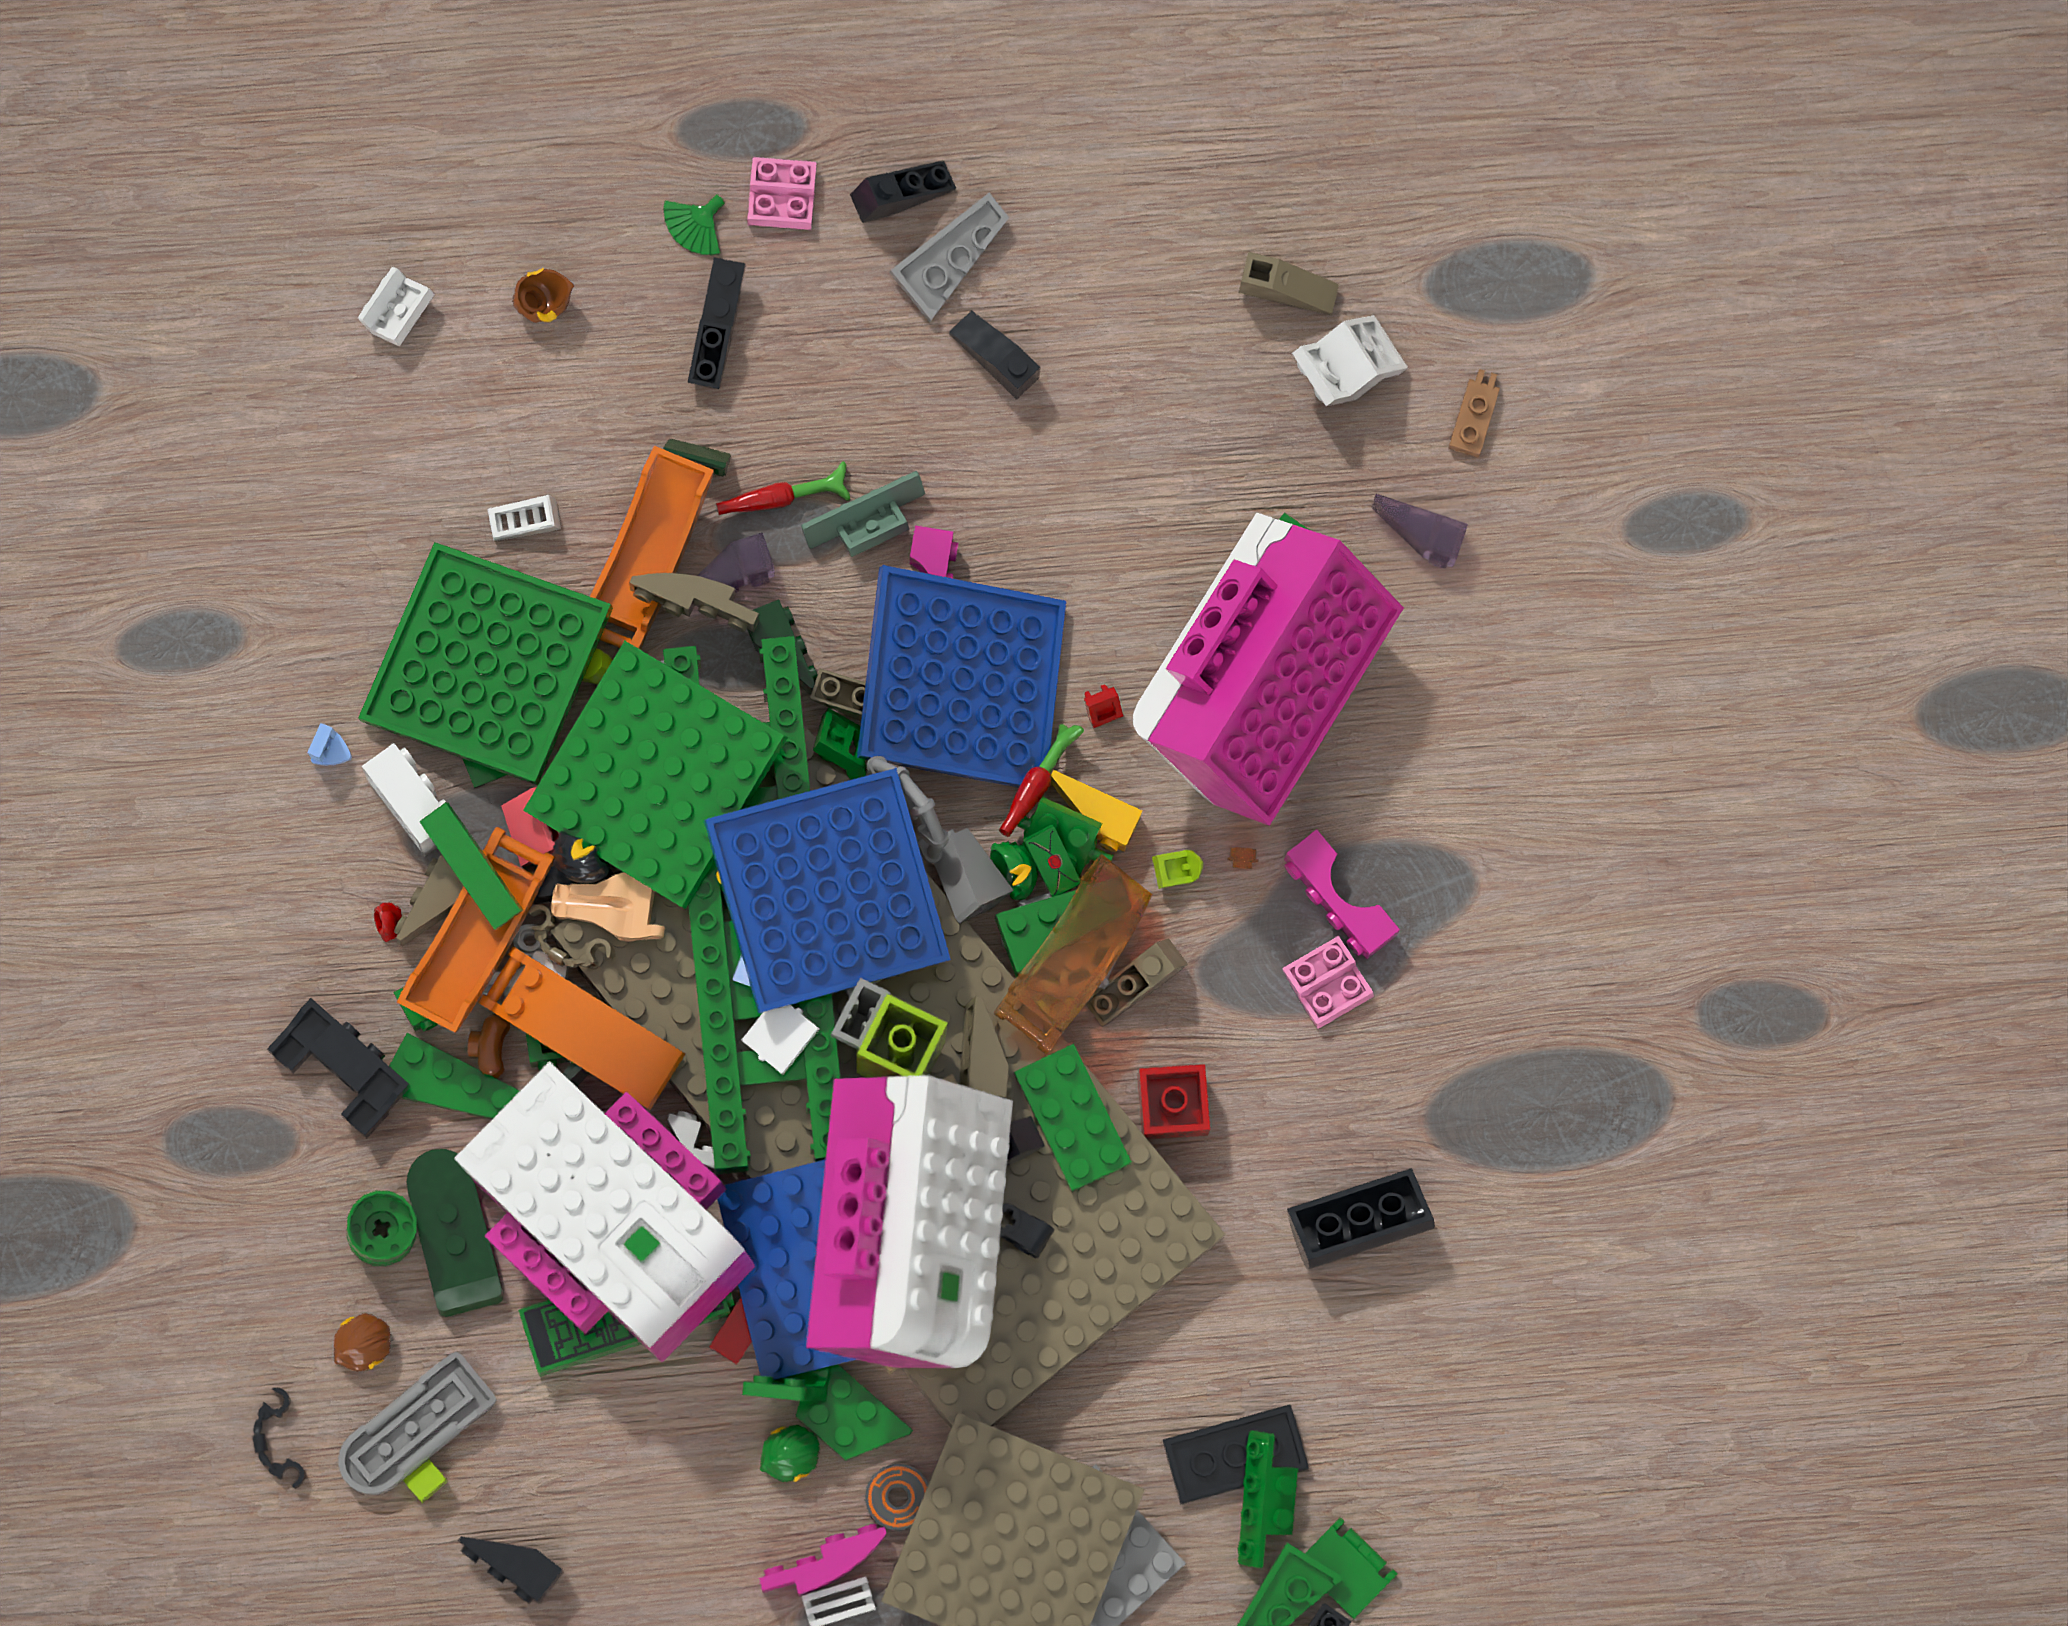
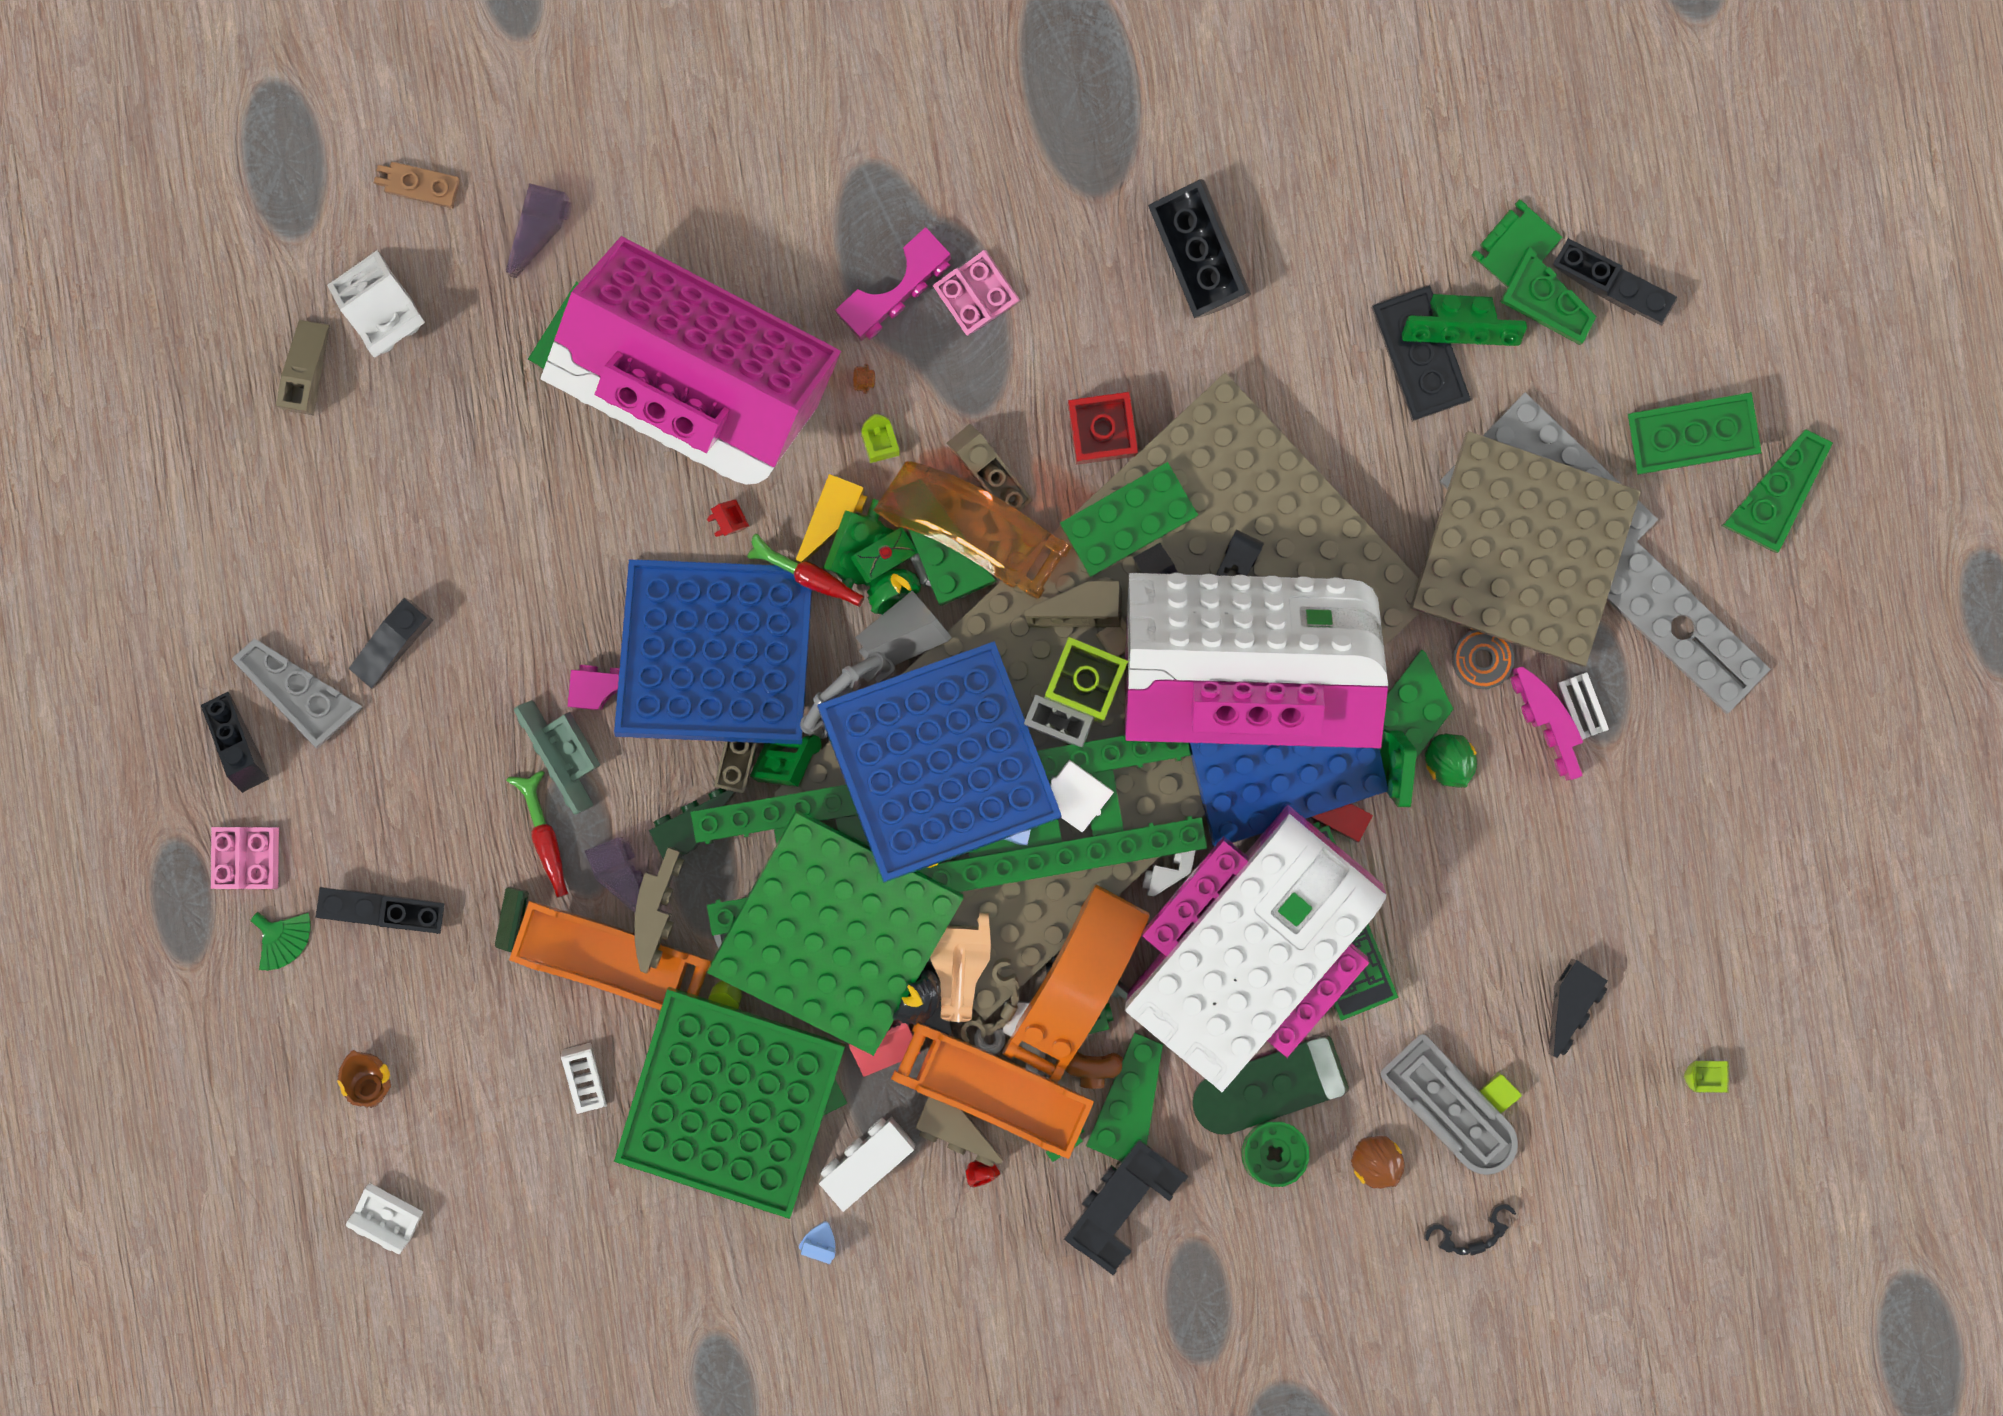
camera: 80 degrees left, 10 degrees up
green tile [419,802,523,930] -> none

